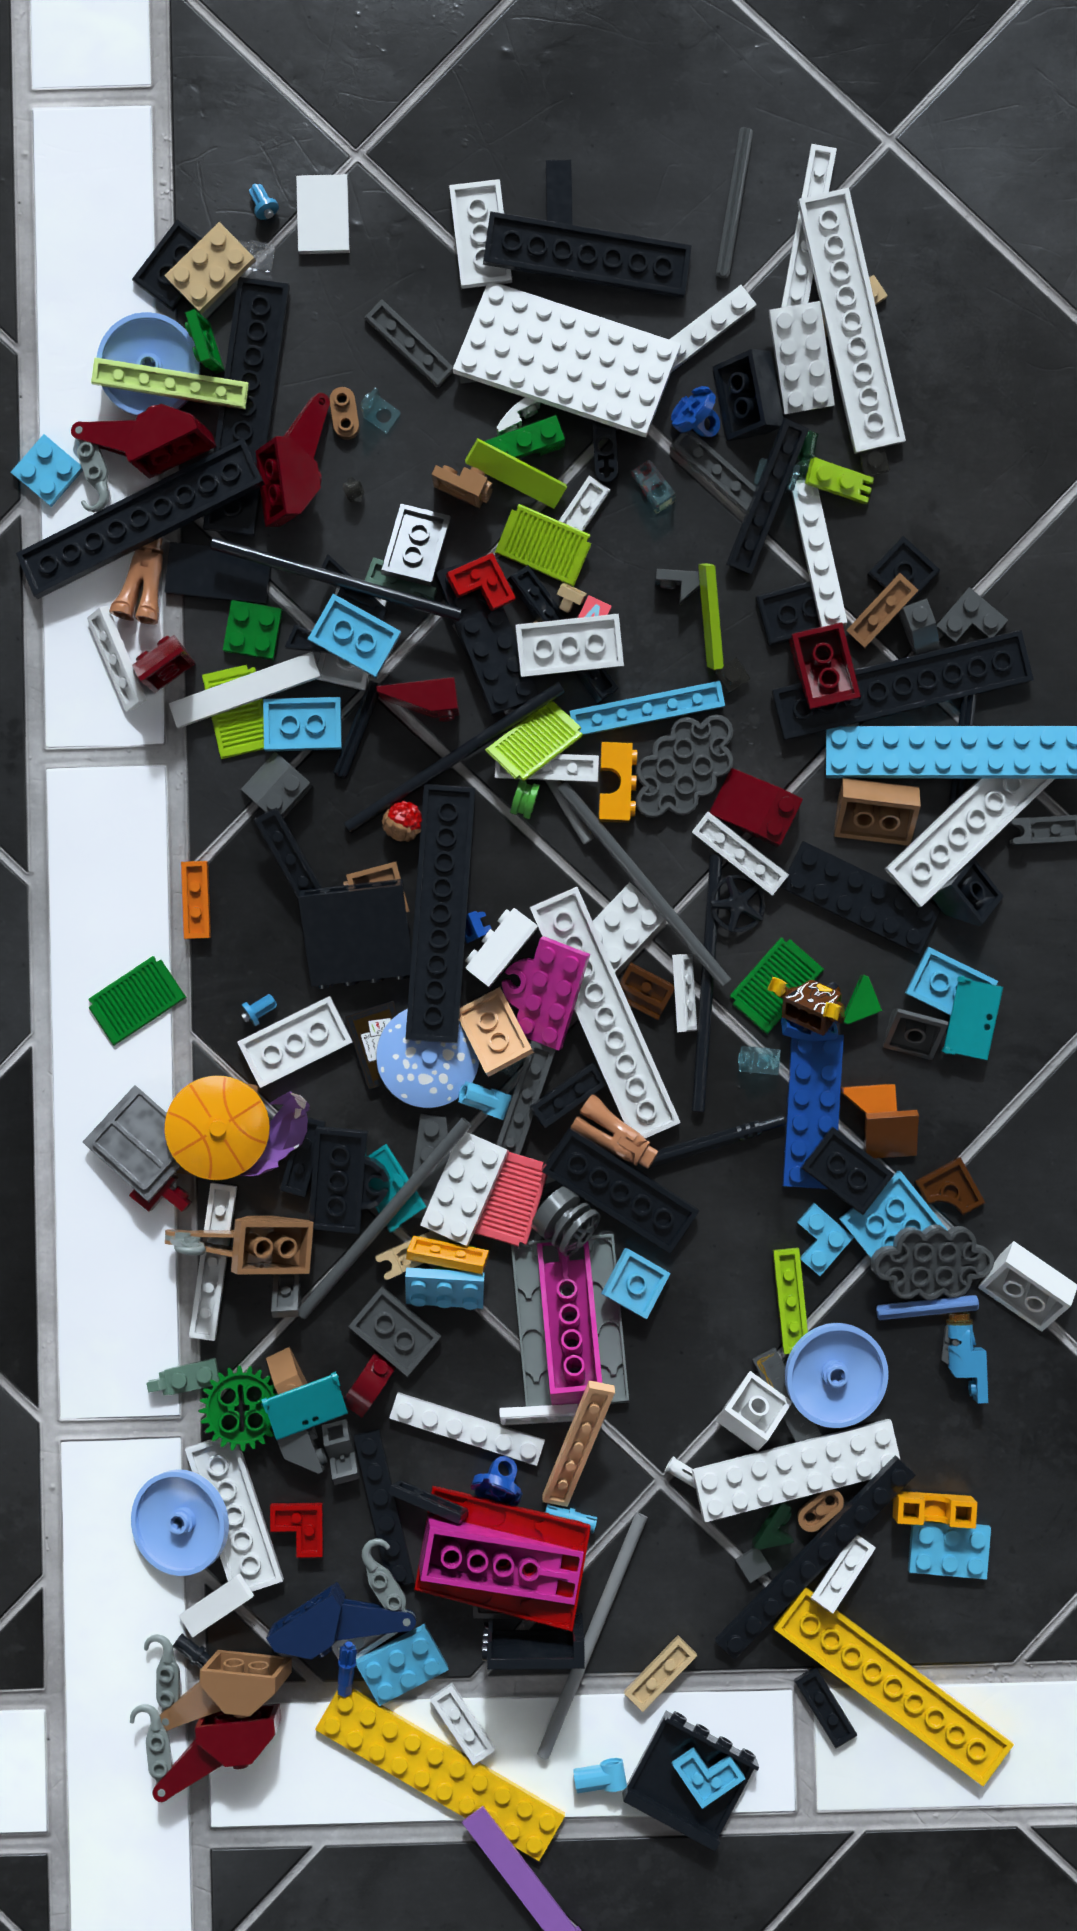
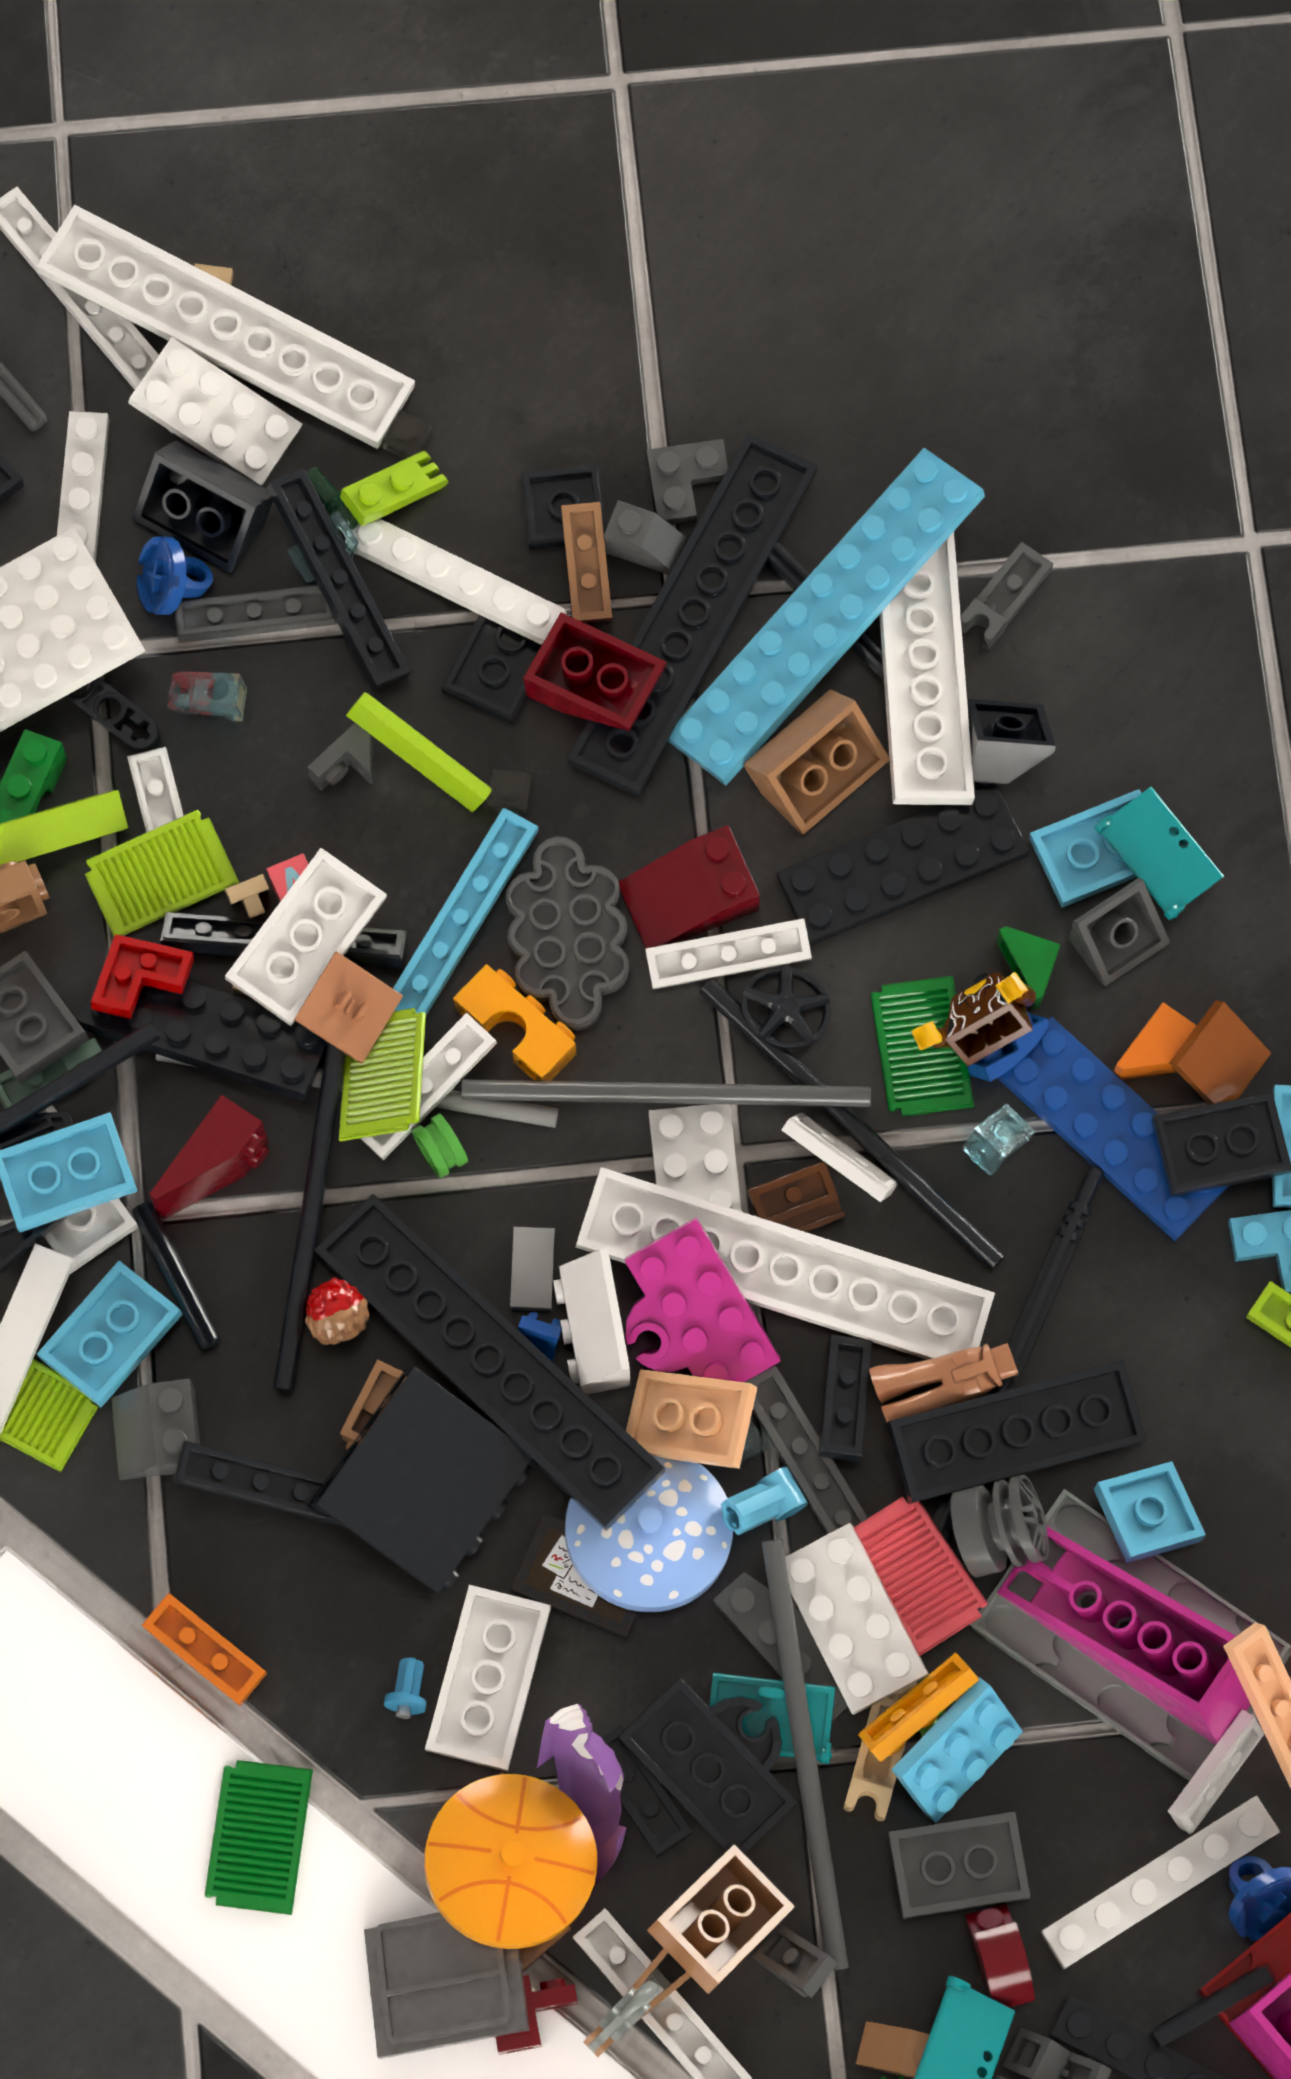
camera: 50 degrees left, 15 degrees down
none -> nougat piece [294,951,403,1064]
none -> light grey tile [510,1227,555,1312]

